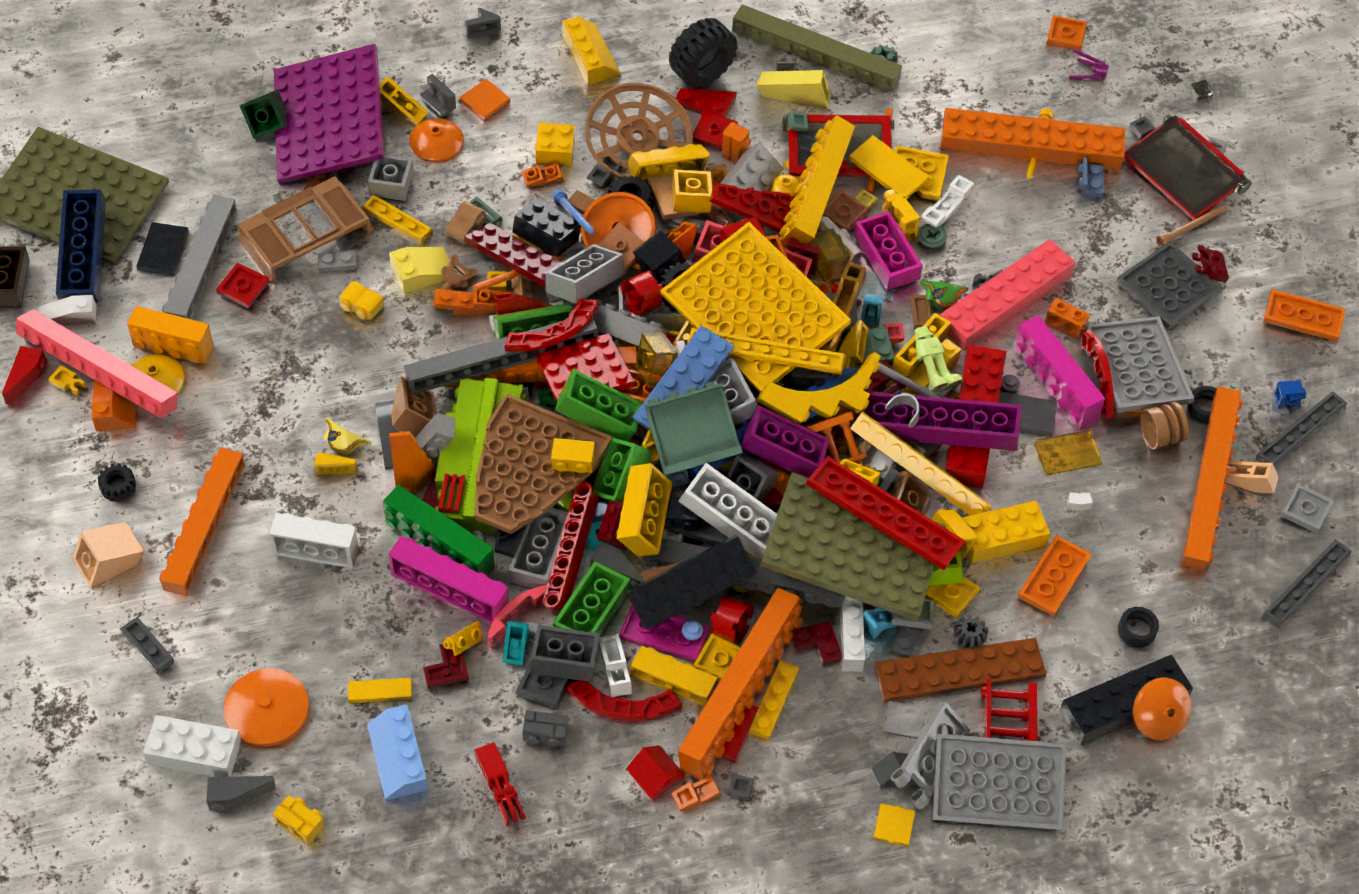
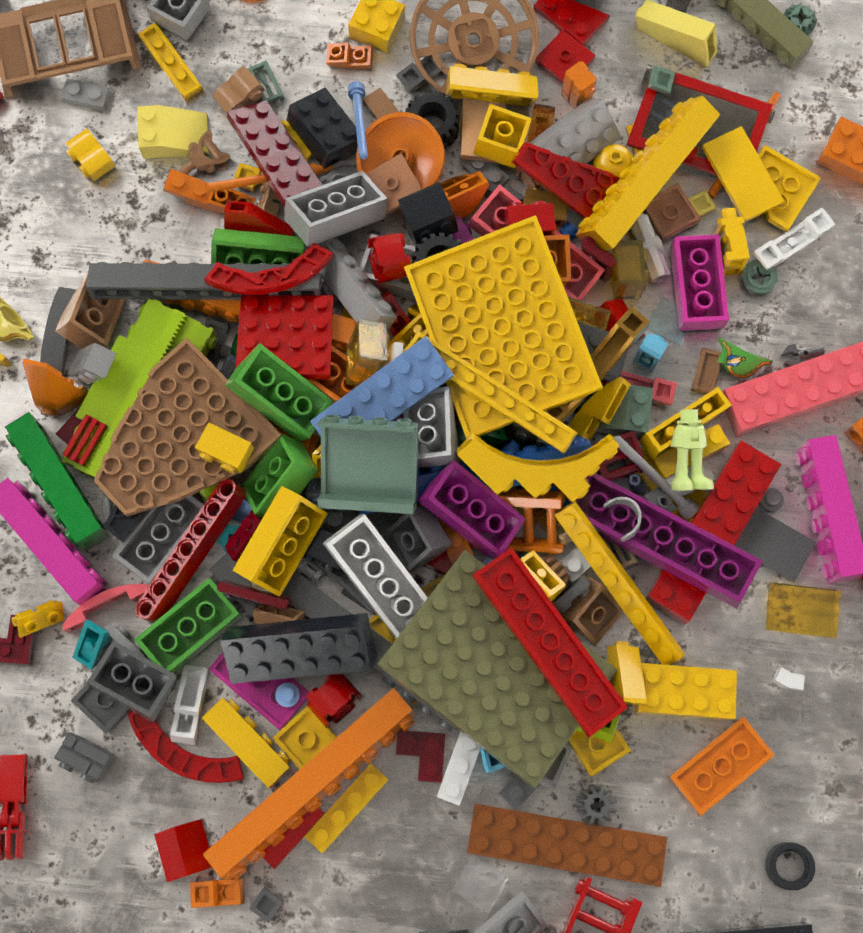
camera: 20 degrees right, 20 degrees up
none -> dark red tile [217,580,292,610]

